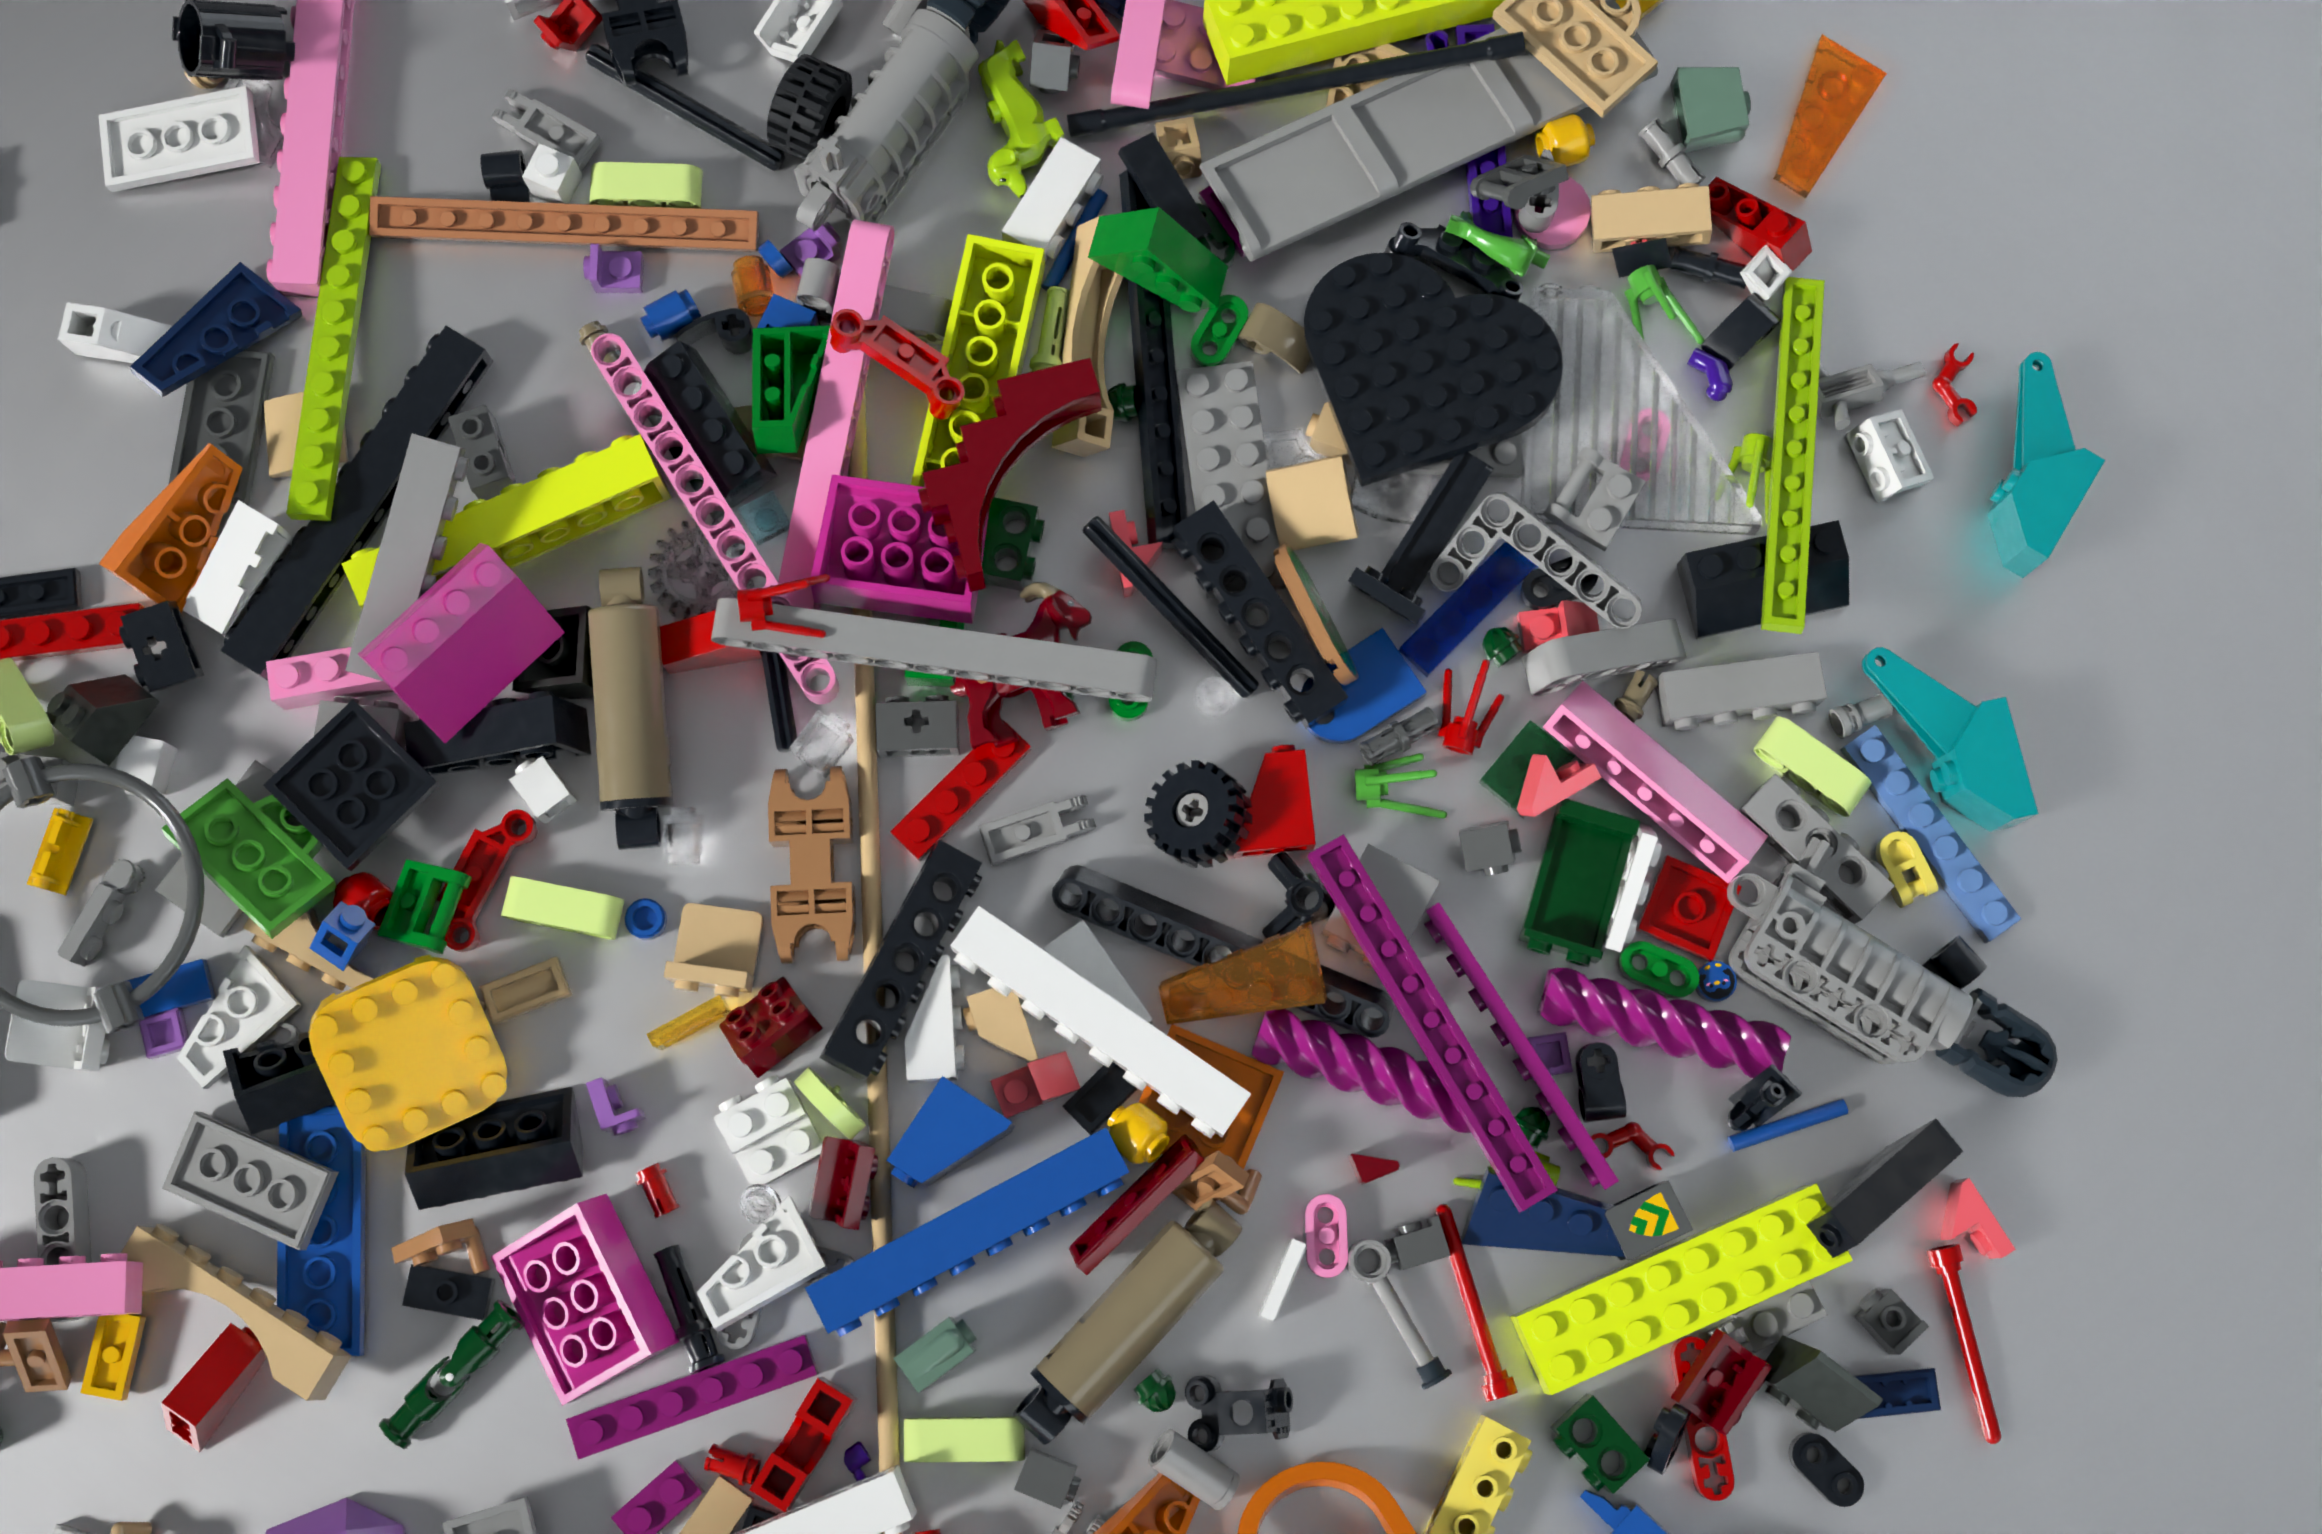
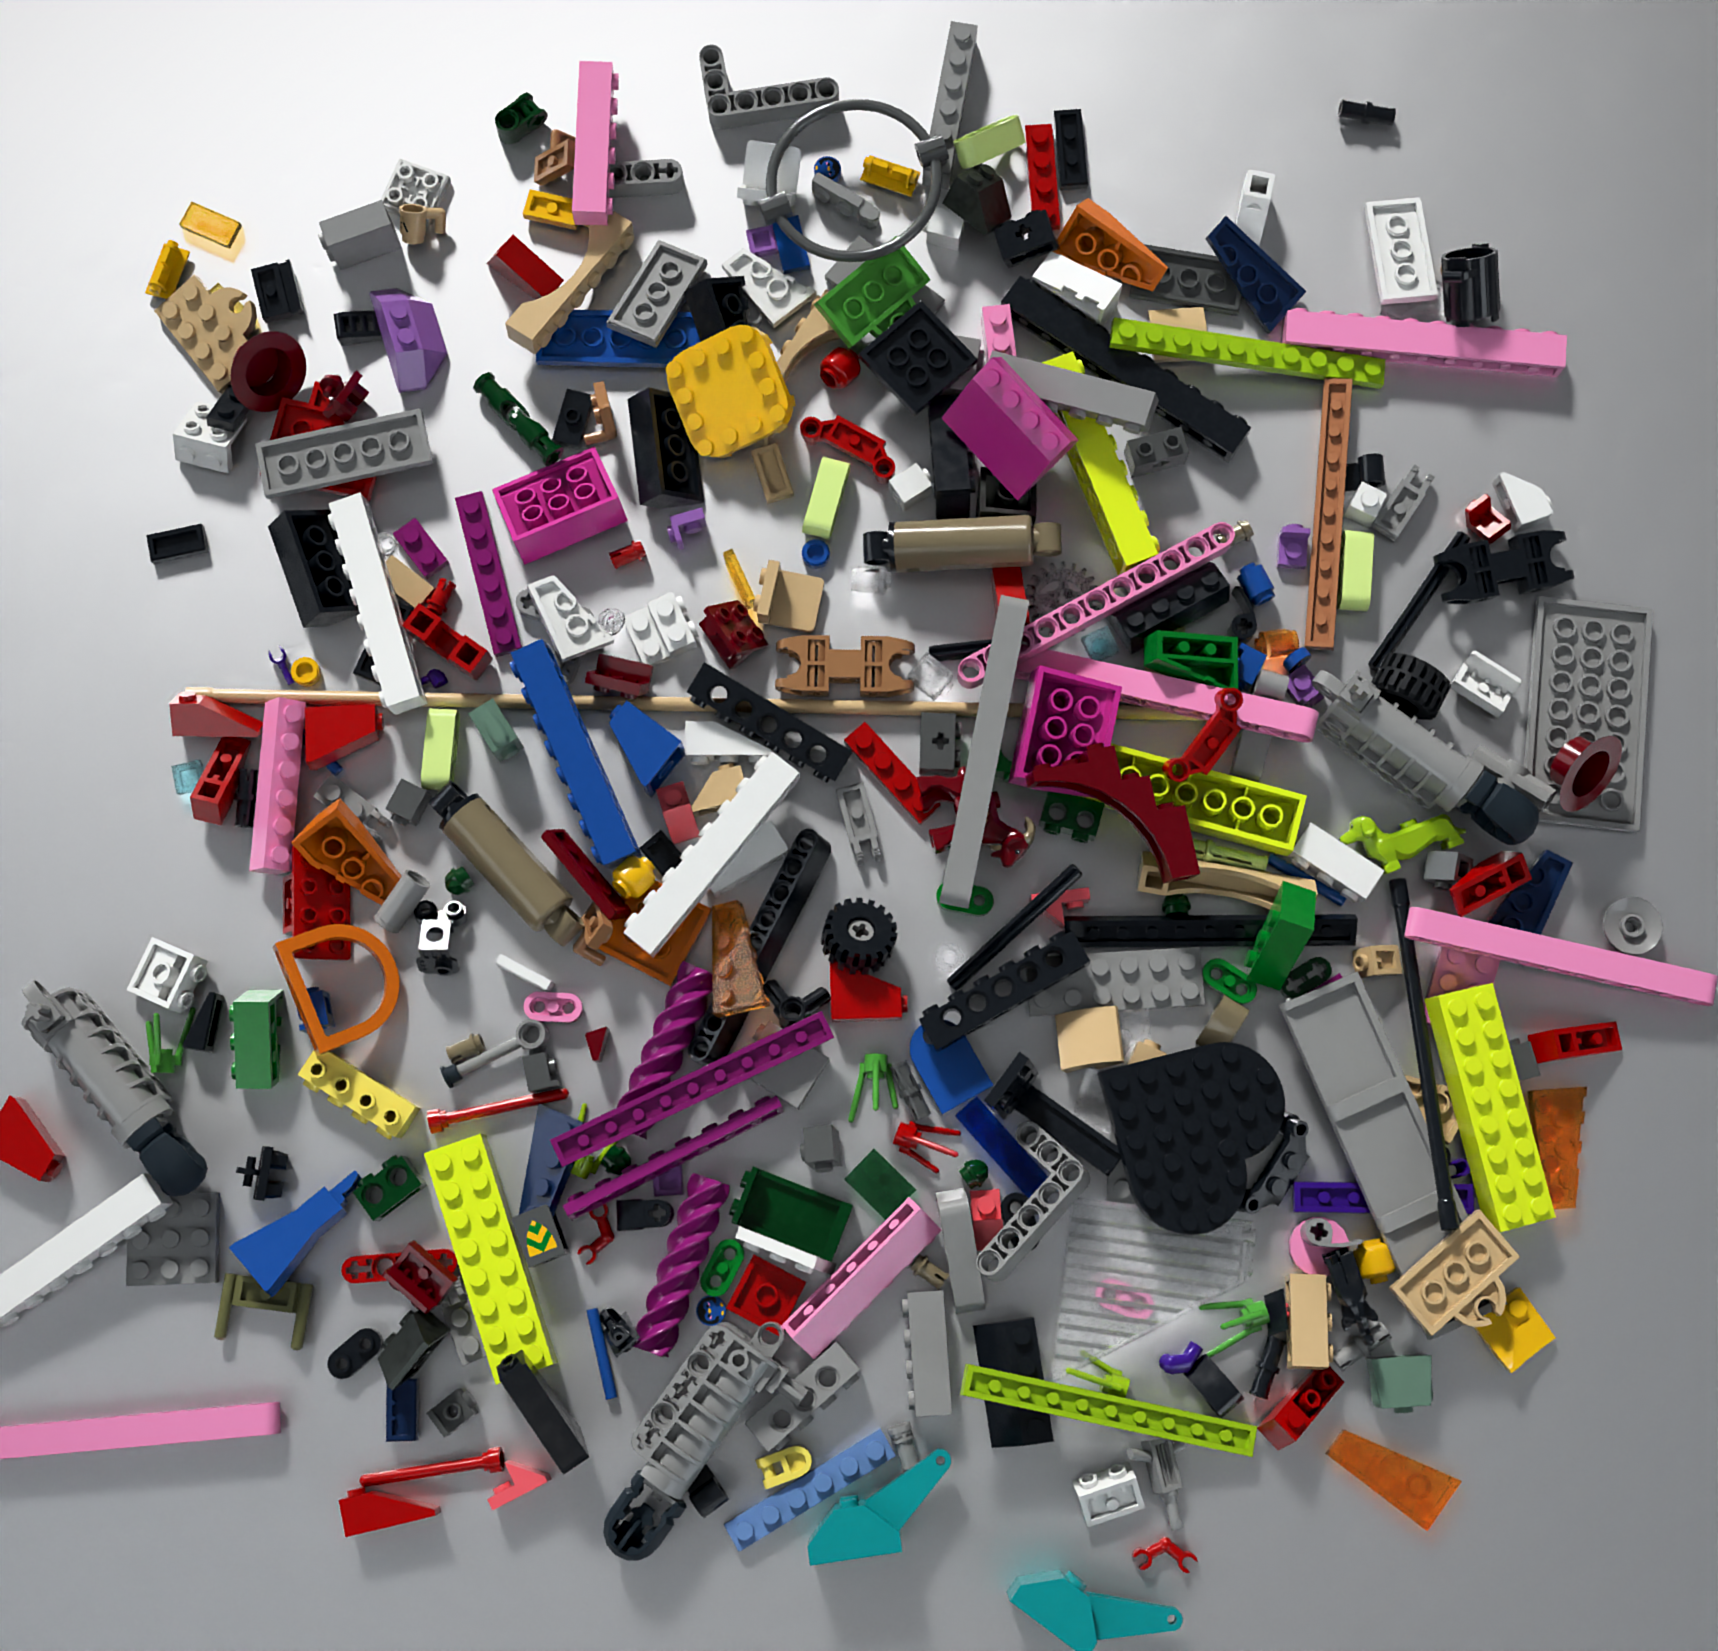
camera: 100 degrees right, 0 degrees up
blue brick [309,901,375,971] -> none
green plate [377,859,472,954] -> none
black pin [653,1245,725,1374] -> none
red plant [737,574,830,638] -> none
yellowish green piece [794,1067,866,1140] -> none
black tile [1118,132,1212,241] -> none
medium nougat tile [1273,543,1359,686] -> none
bright green animal [1445,211,1550,277] -> none
dark grey plate [1470,154,1569,210] -> none
coral slope [1517,754,1601,817] -> none
light grey plate [1544,447,1646,551] -> none
black plate [1644,1403,1691,1475] -> none
white slope [1740,245,1793,301] -> none
yellowish green beam [1754,716,1872,817] -> none
none -> red slope [339,1487,441,1537]
none -> dark tan pin [446,1033,486,1064]
none -> blue tile [814,156,841,183]
none -> black animal [1322,1247,1379,1346]

